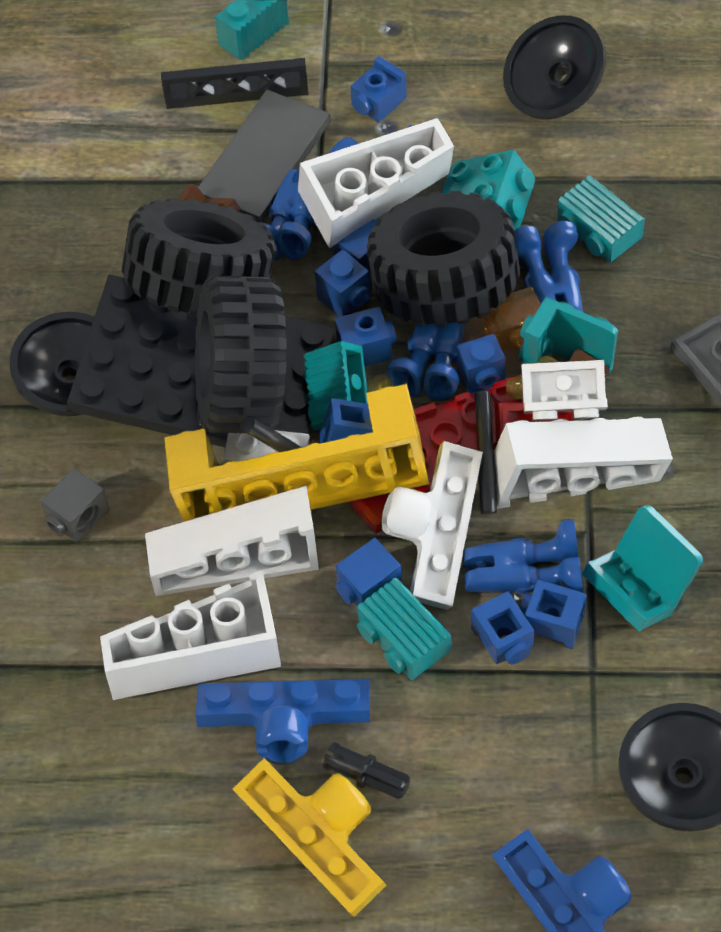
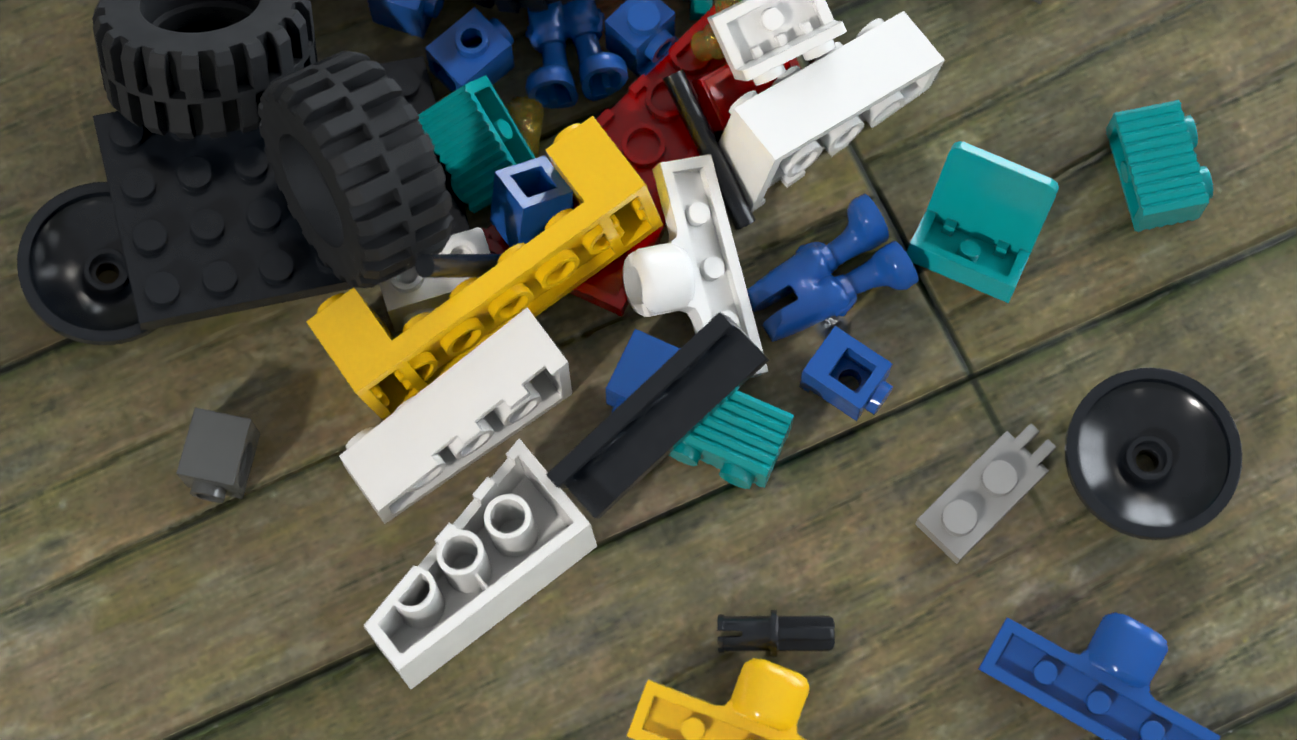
camera: 30 degrees left, 15 degrees up
blue plate [196,679,370,765] -> none
blue brick [520,580,587,649] -> none
none -> black fence [546,312,769,519]
none -> light grey hinge [915,423,1056,564]

